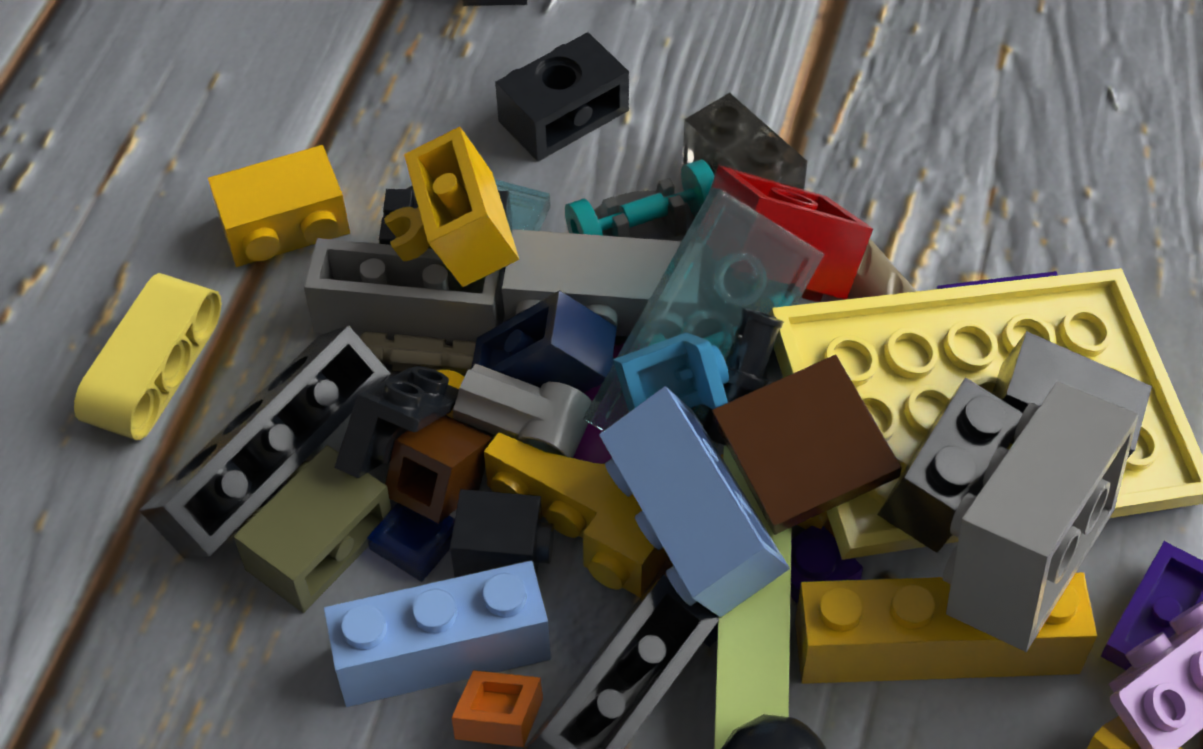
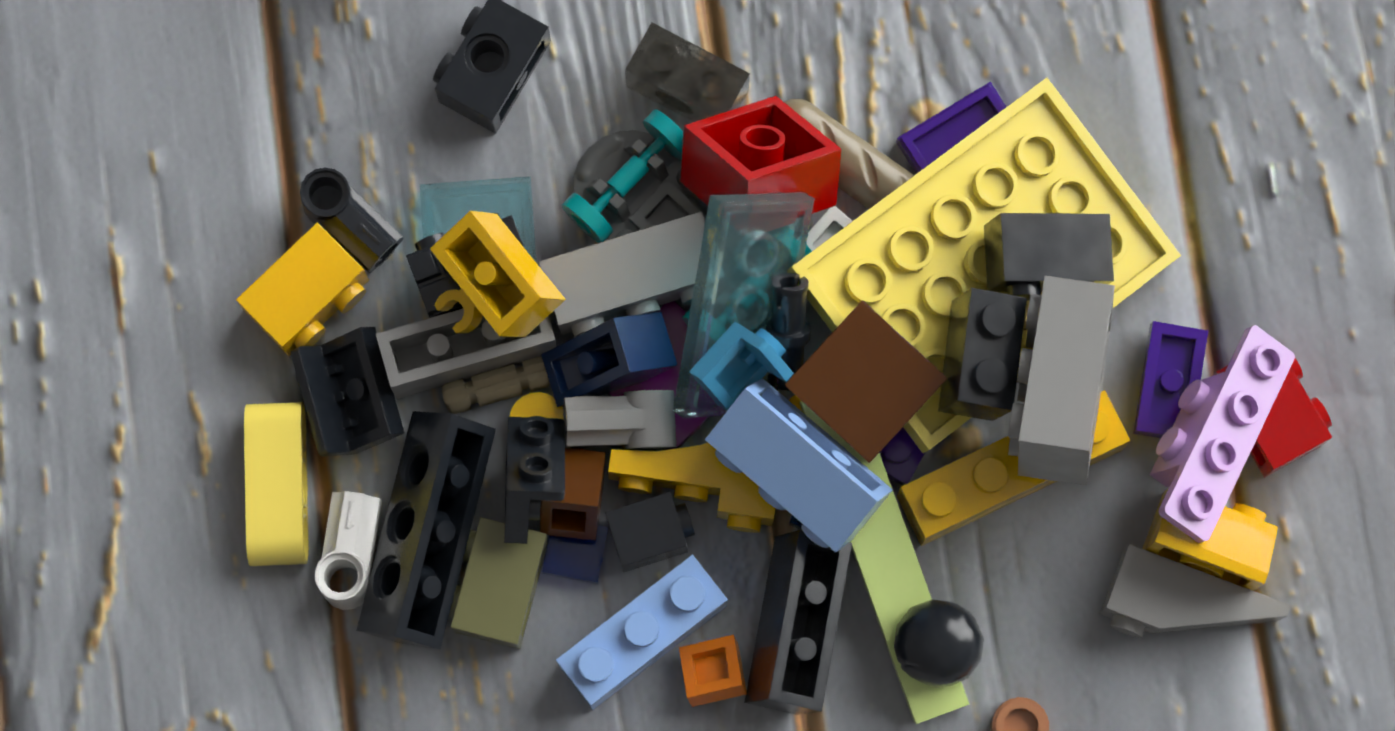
camera: 25 degrees left, 25 degrees up
none -> black bracket [291,327,405,457]
none -> black piece [300,167,403,273]
none -> white piece [315,491,382,610]

